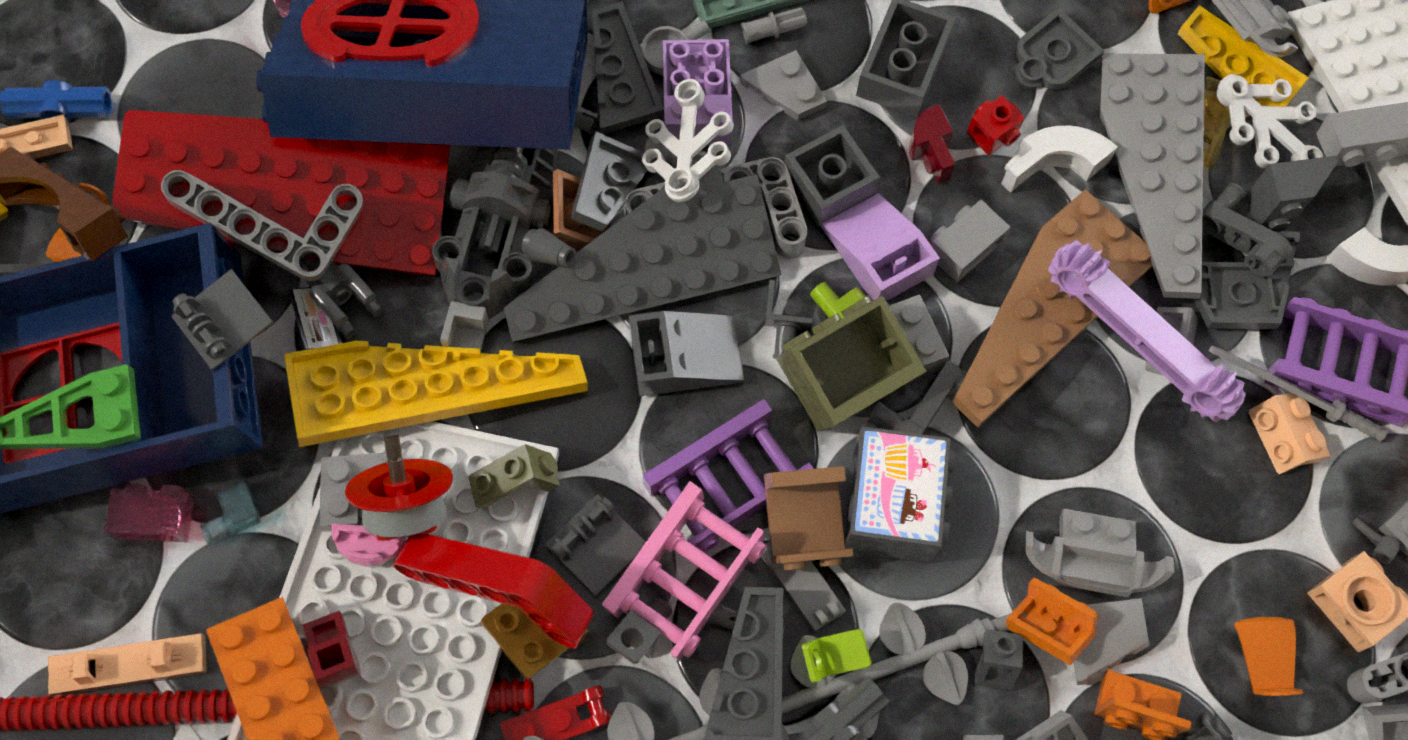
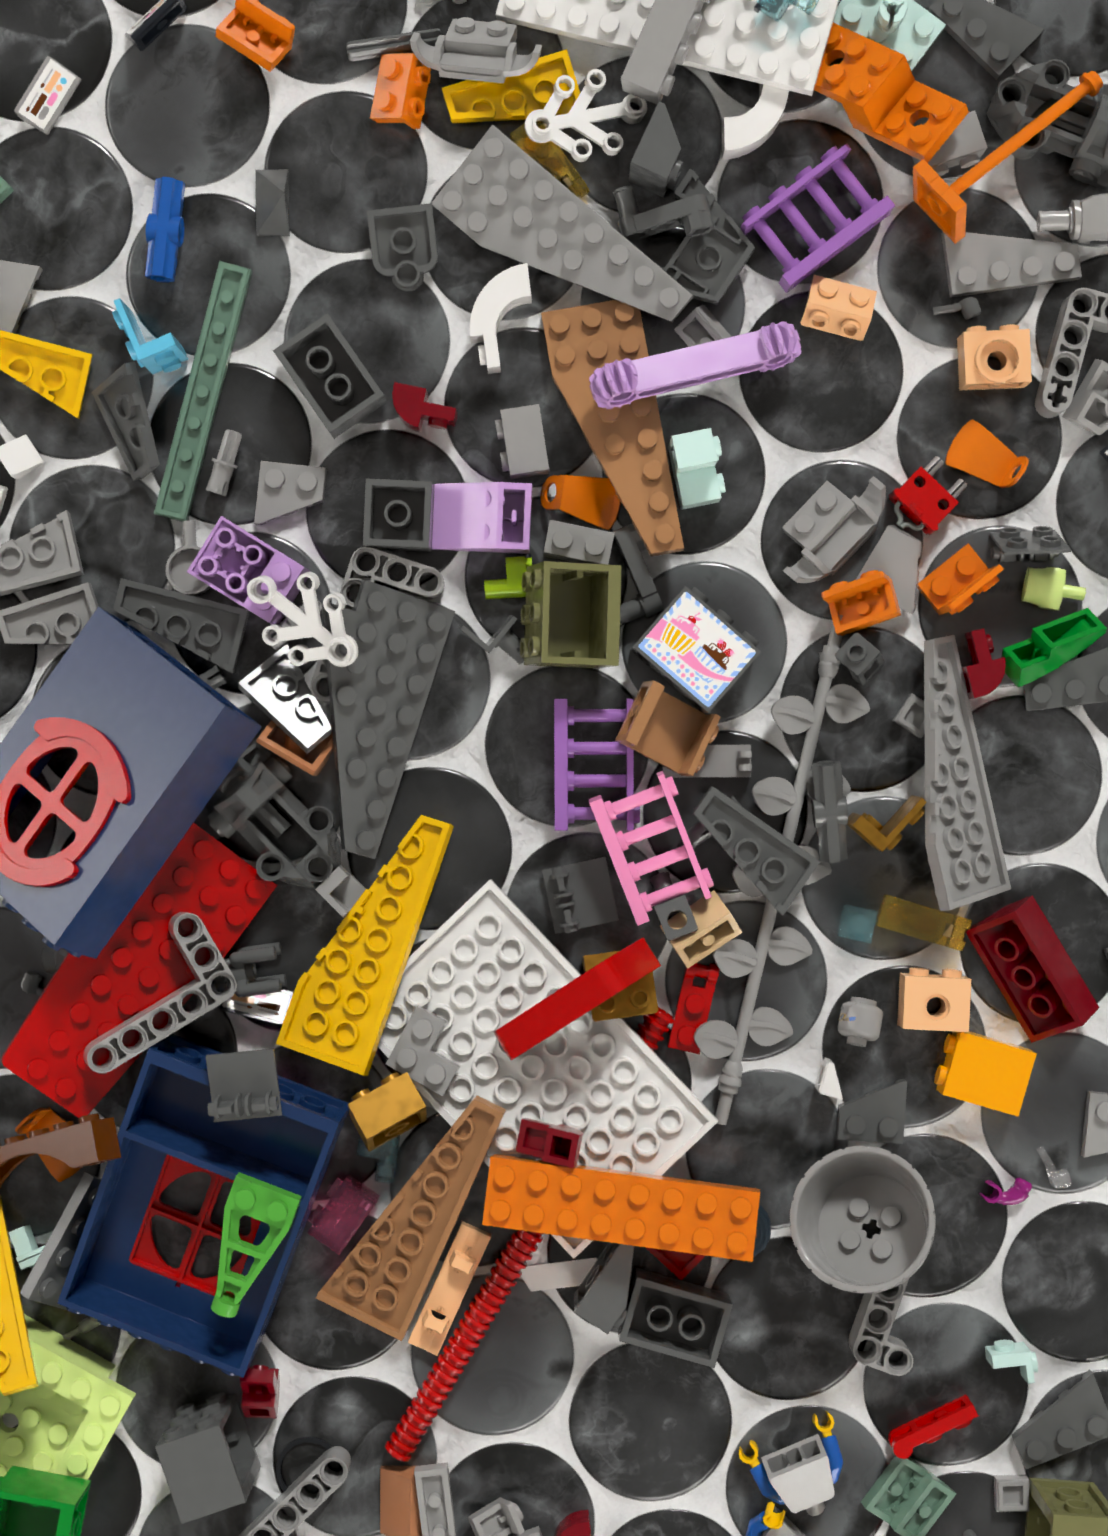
camera: 55 degrees left, 20 degrees up
bright pink plate [332,523,408,566] -> none
red piece [345,434,453,541] -> none
olive bracket [469,444,560,509] -> none
dark grey cone [522,228,576,268] -> none
slope [629,311,744,396] -> none
lime bracket [802,629,871,683] -> none
red brick [966,95,1025,156] -> none
light grey sword [1209,345,1388,442] -> none
none -> medium nougat wing [316,1095,506,1341]
none -> pearl gold brick [348,1072,427,1152]
none -> orange piece [540,475,621,530]
none -> tan brick [660,890,742,969]
none -> light aqua brick [668,428,726,510]
none -> red piece [888,456,967,535]

